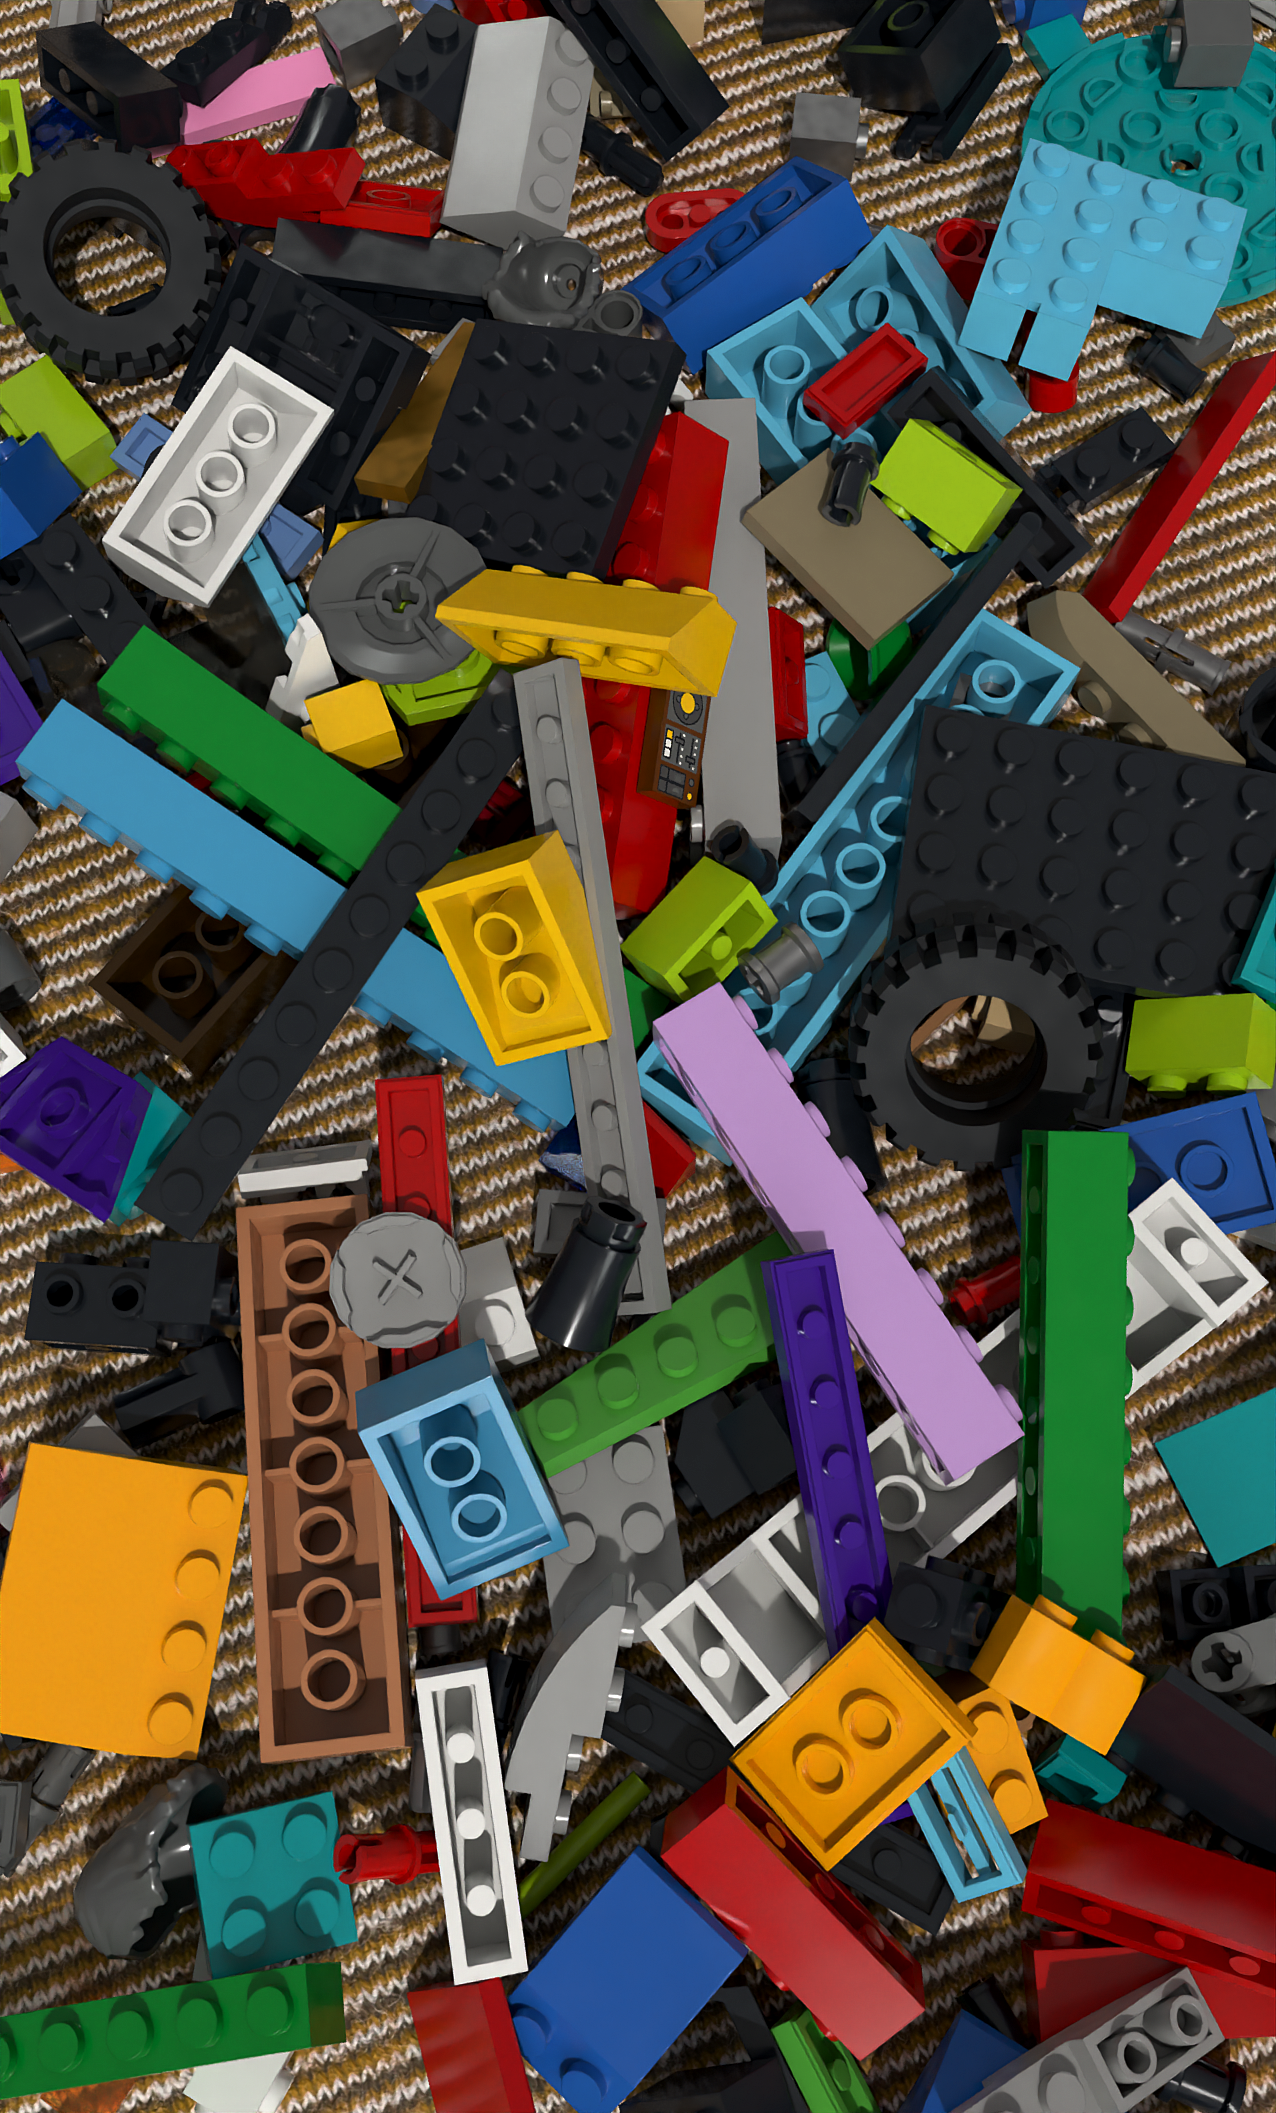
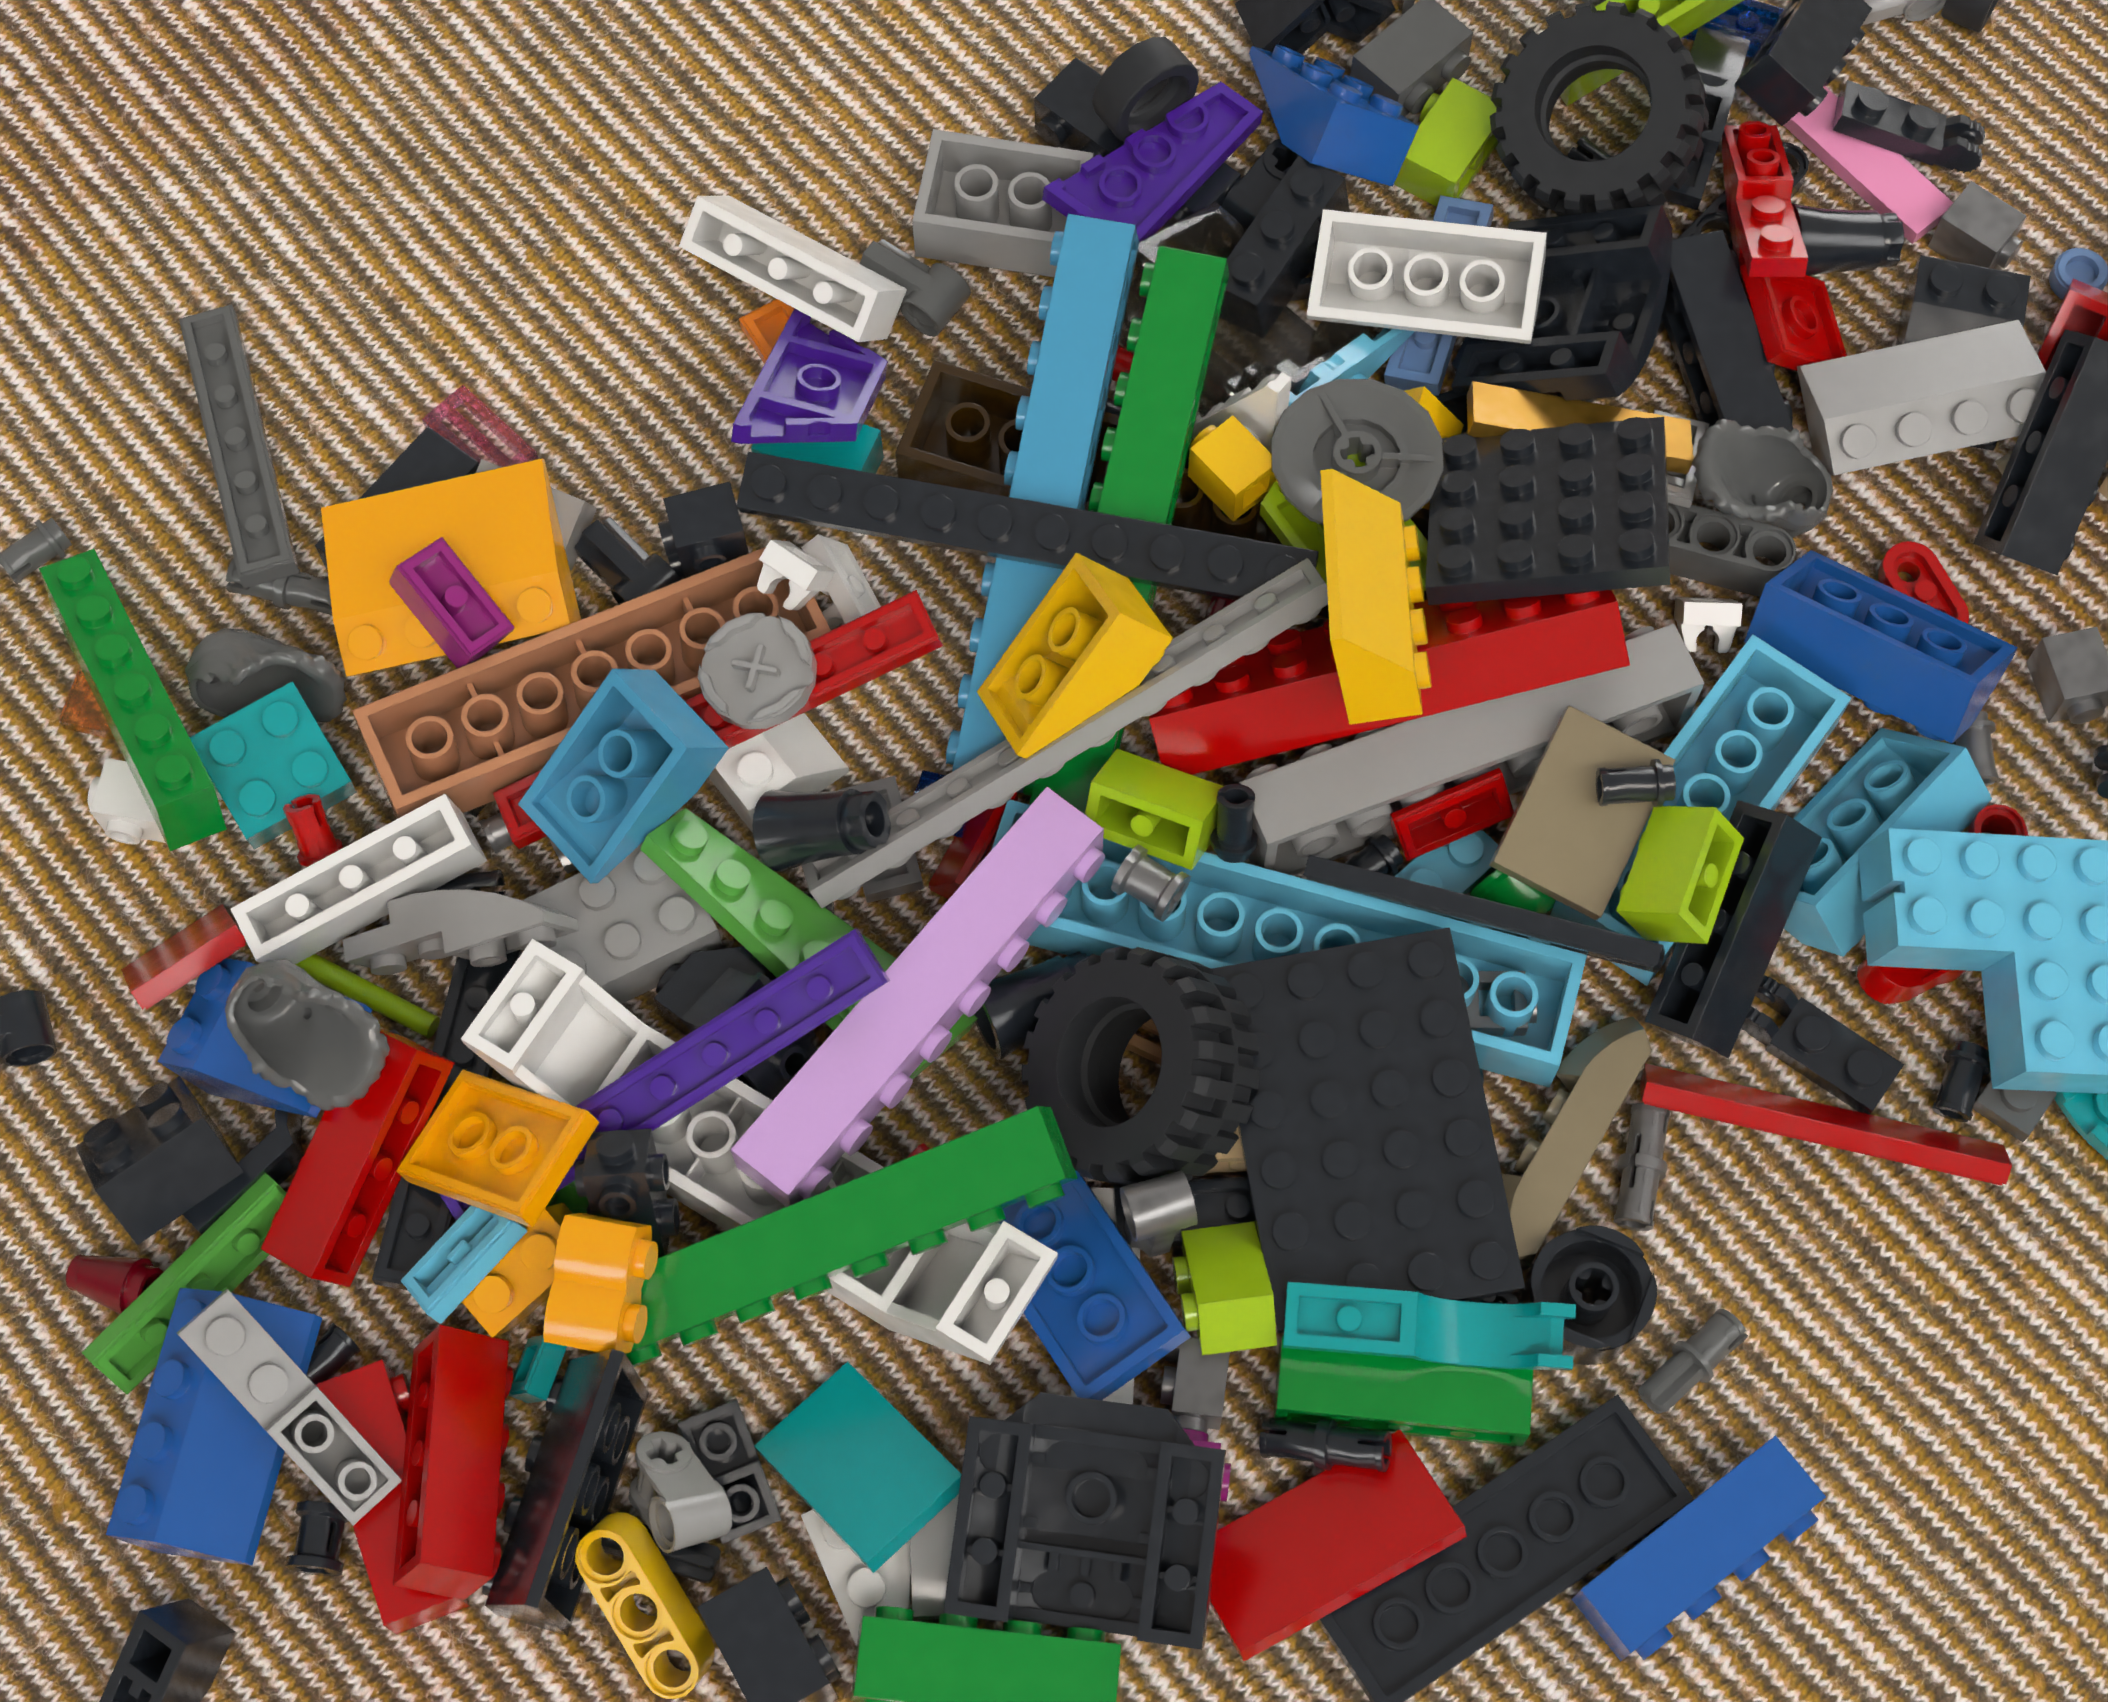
camera: 70 degrees right, 5 degrees down
black brick [24,1253,173,1357] -> none
black axle [580,112,664,196] -> none
tile [636,687,711,809] -> none
red tile [803,322,928,440] -> none
none -> dark grey piece [225,959,390,1111]
none -> magenta slope [389,537,515,669]
none -> white tile [757,539,836,610]
none -> flat silver piece [1120,1170,1198,1257]

